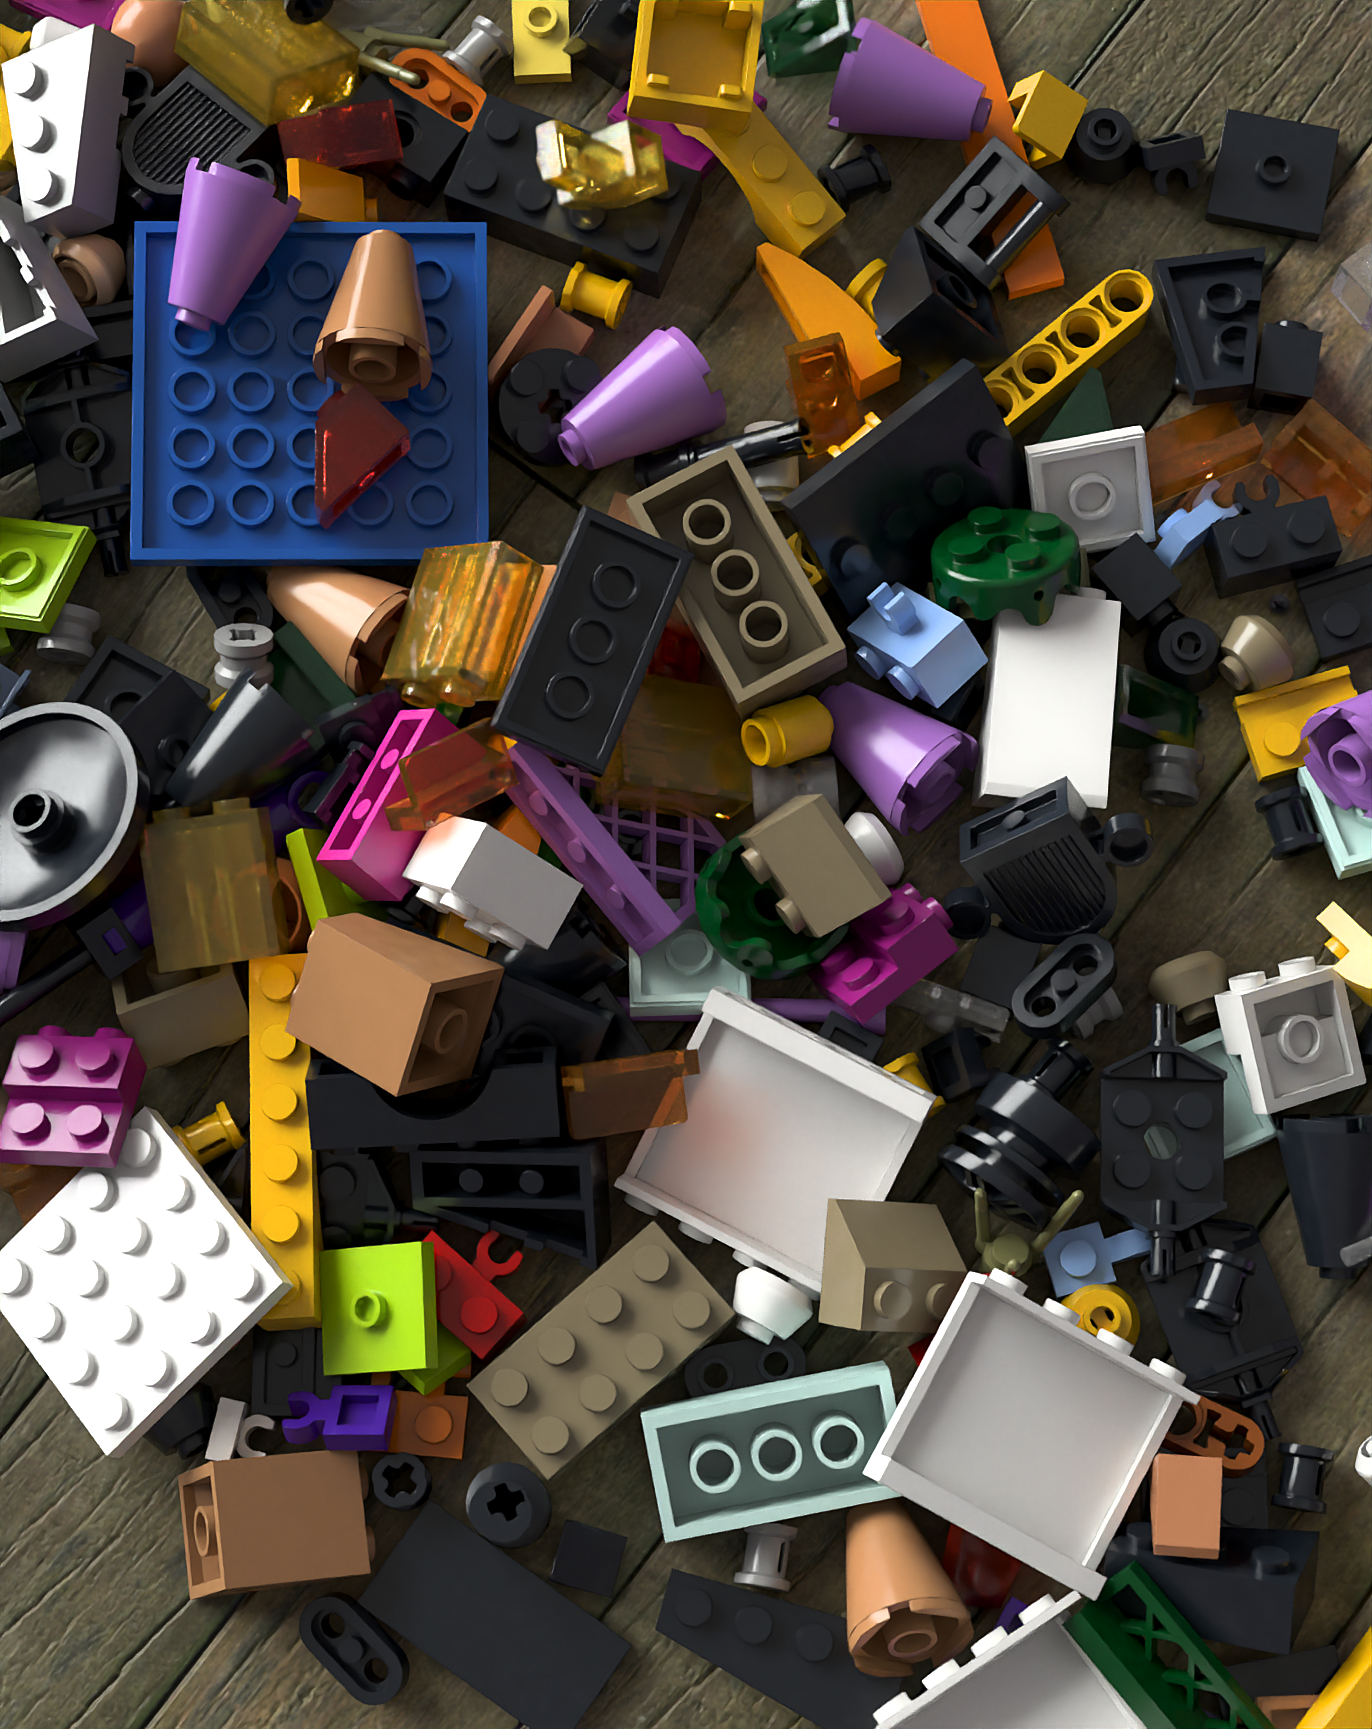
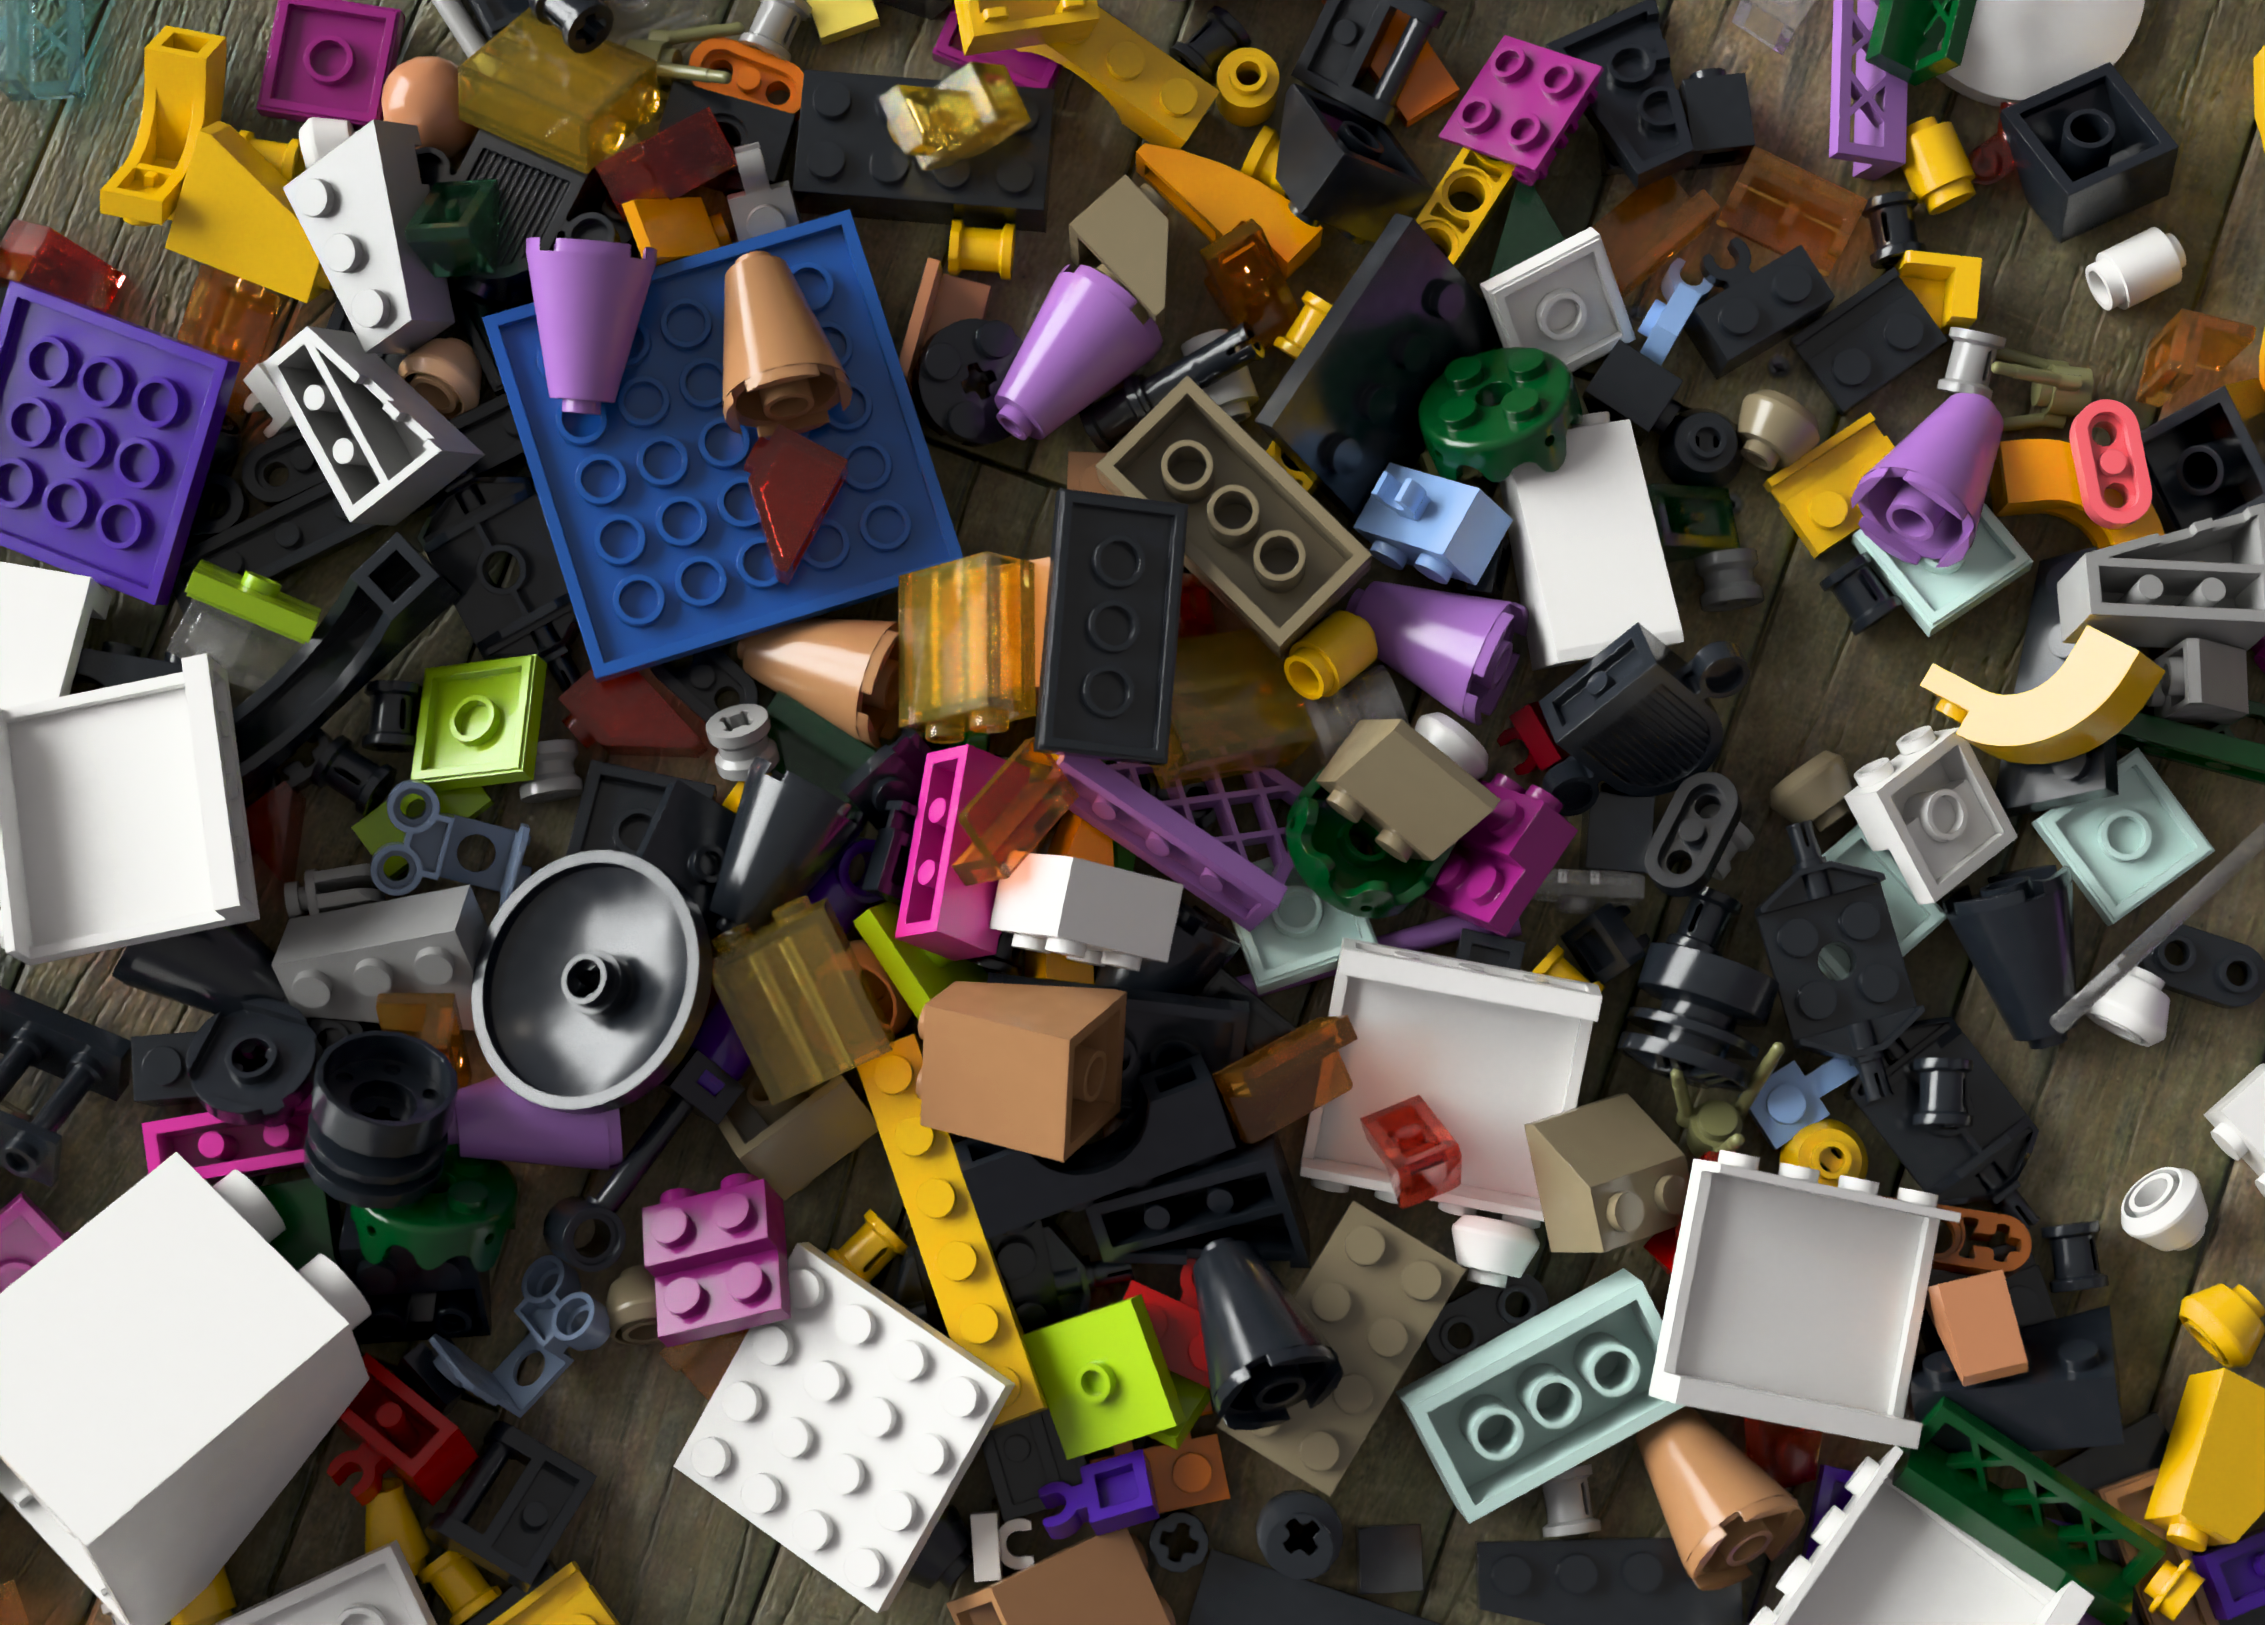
camera: 20 degrees left, 5 degrees up
none -> clear green slope [404,179,500,278]
none -> clear red slope [558,668,708,758]
none -> light grey plate [727,142,800,242]
none -> dark tan slope [1069,174,1169,342]
none -> black cone [1193,1237,1344,1430]
none -> yellow brick [1216,47,1280,127]
none -> clear red slope [1360,1095,1462,1209]
none -> magenta hinge [1439,35,1604,186]
none -> dark red tile [1497,701,1570,775]

